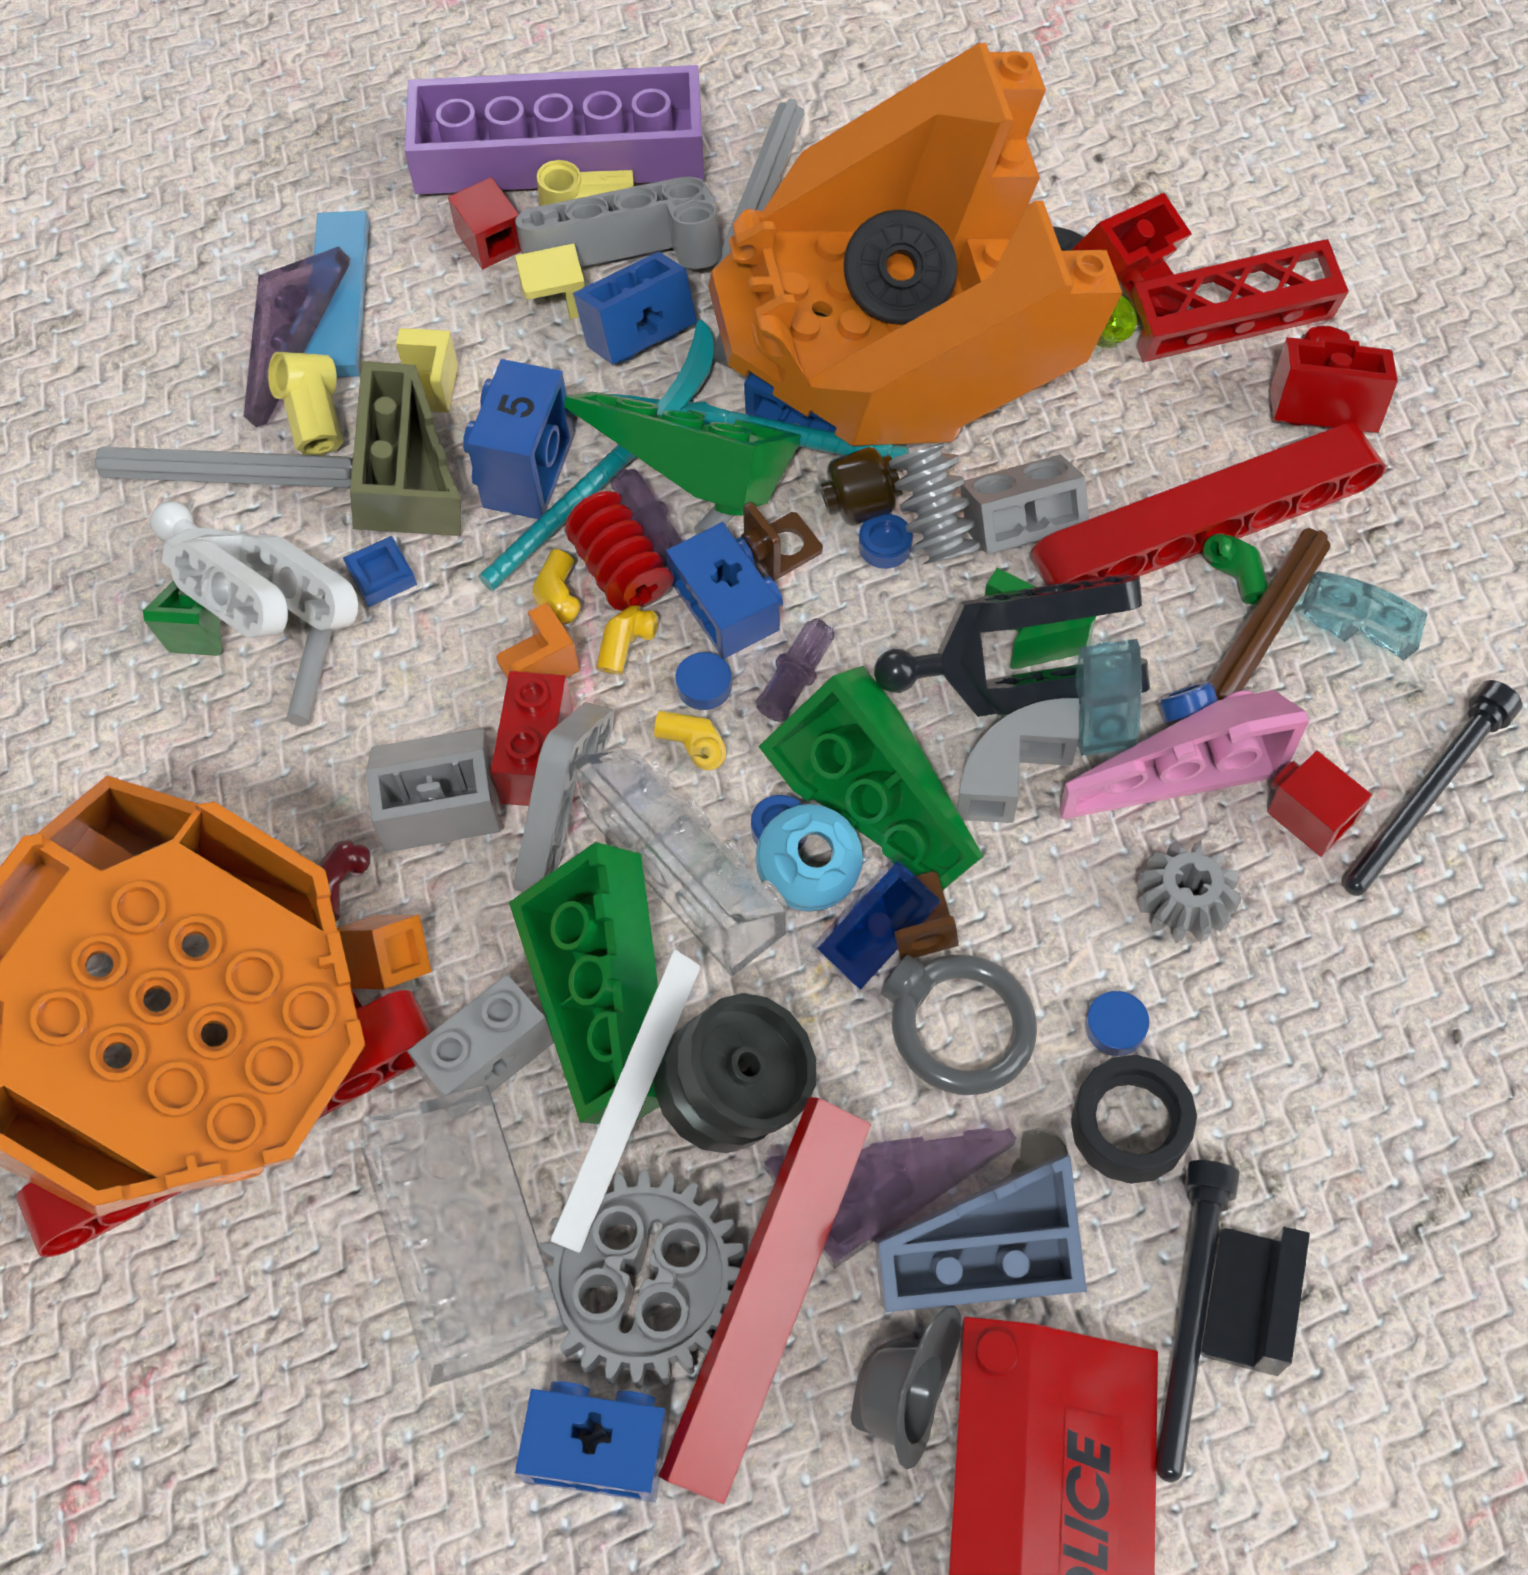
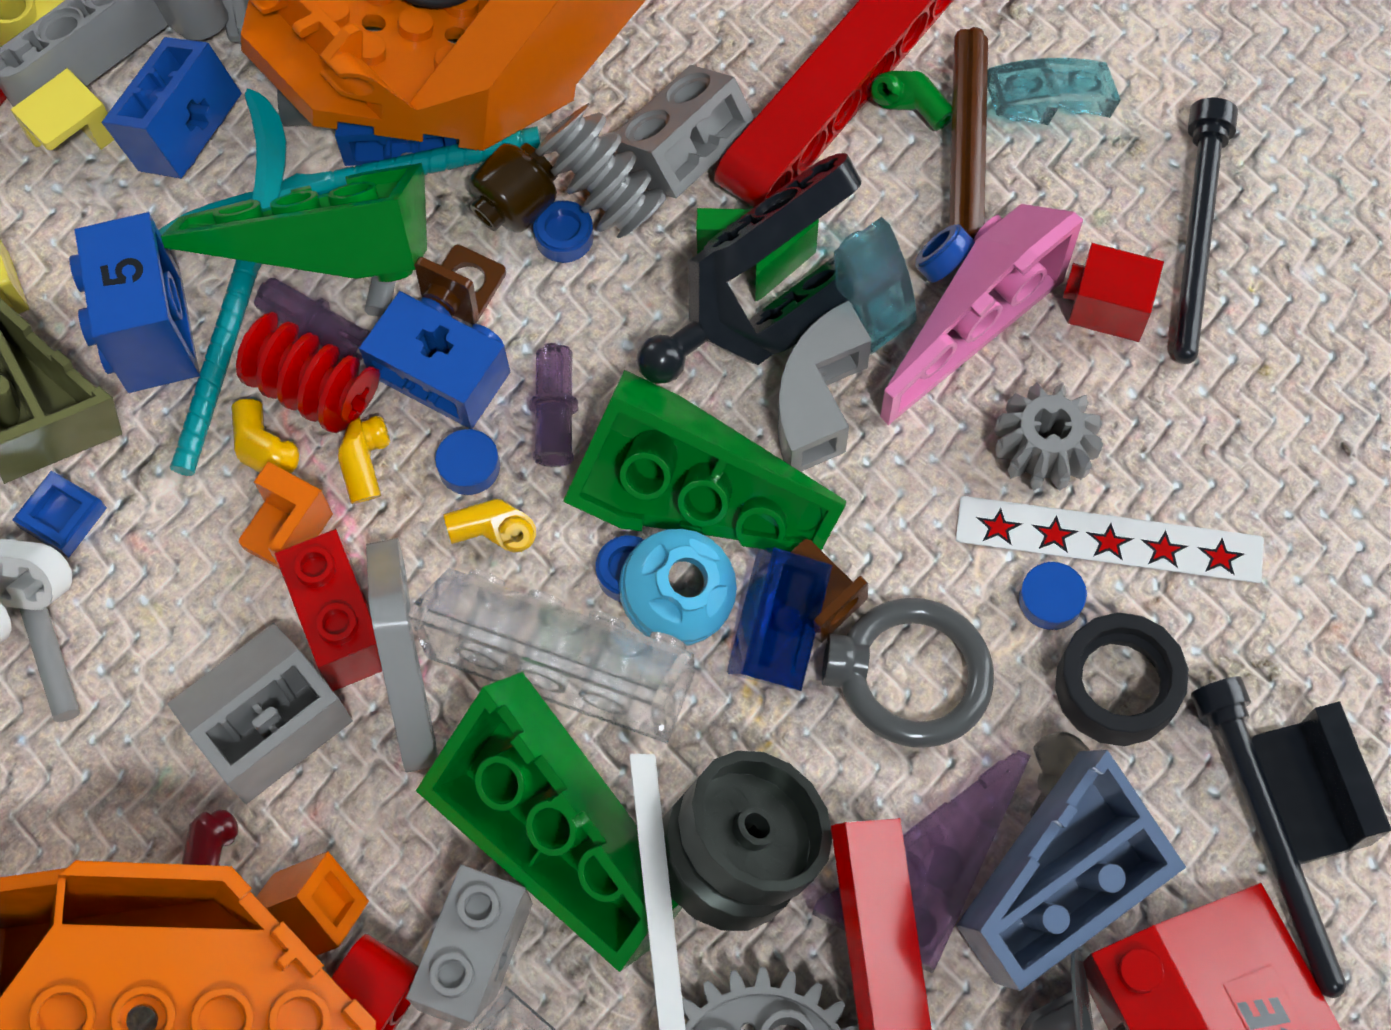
camera: 30 degrees left, 5 degrees up
none -> white sticker [956,496,1264,583]

